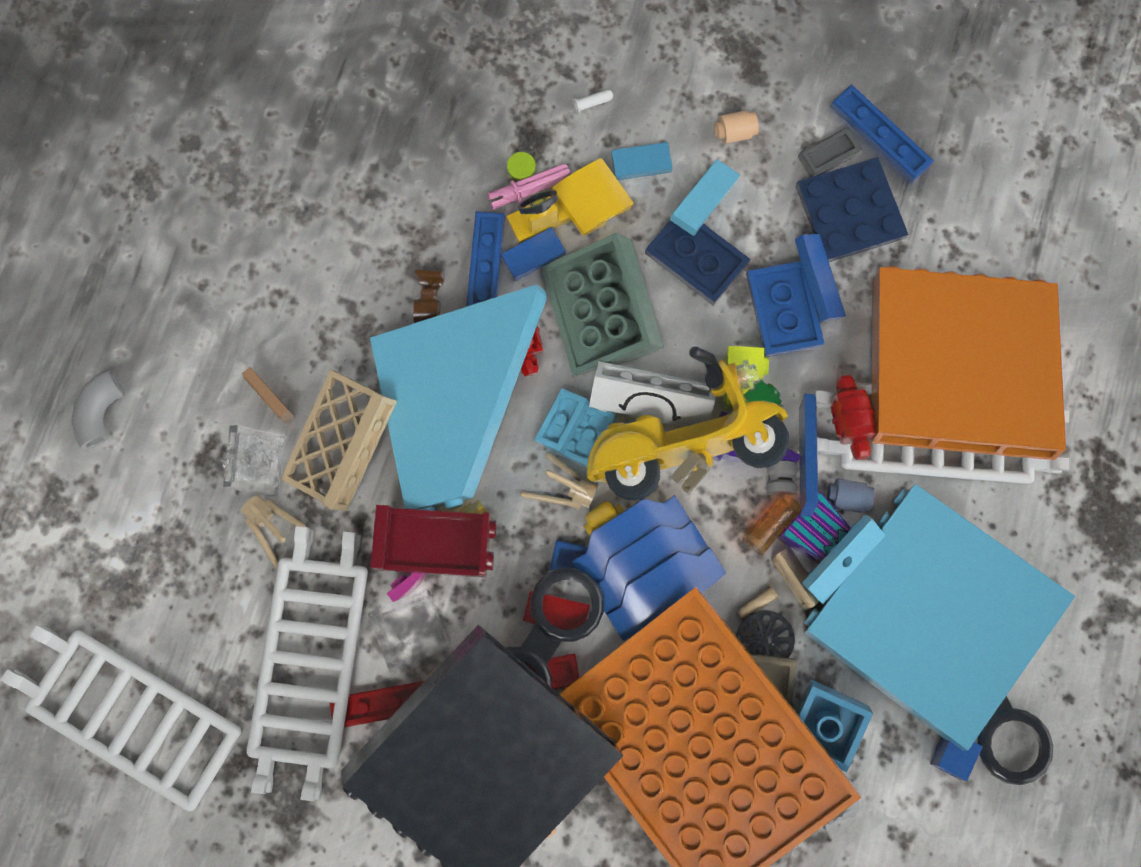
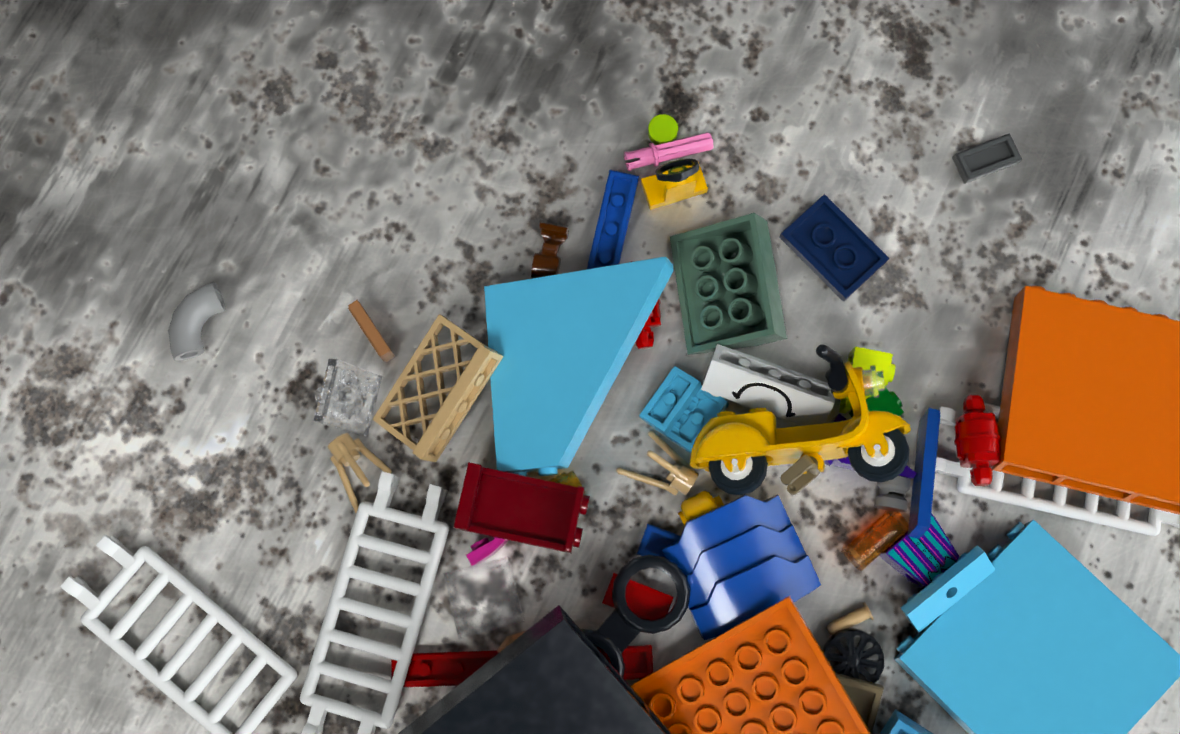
camera: 10 degrees right, 0 degrees up
blue tile [501,227,566,282] -> none
yellow slope [551,158,634,236] -> none
white piece [572,90,613,115] -> none
dark azure tile [611,142,673,180] -> none
medium azure tile [670,159,740,236] -> none
light nougat brick [714,110,759,144] -> none
blue plate [746,261,825,357] -> none
tan slope [771,547,819,610] -> none
dark blue plate [795,157,909,262] -> none
blue tile [795,234,846,322] -> none
sand blue brick [827,478,874,513] -> none
blue tile [830,84,934,183] -> none

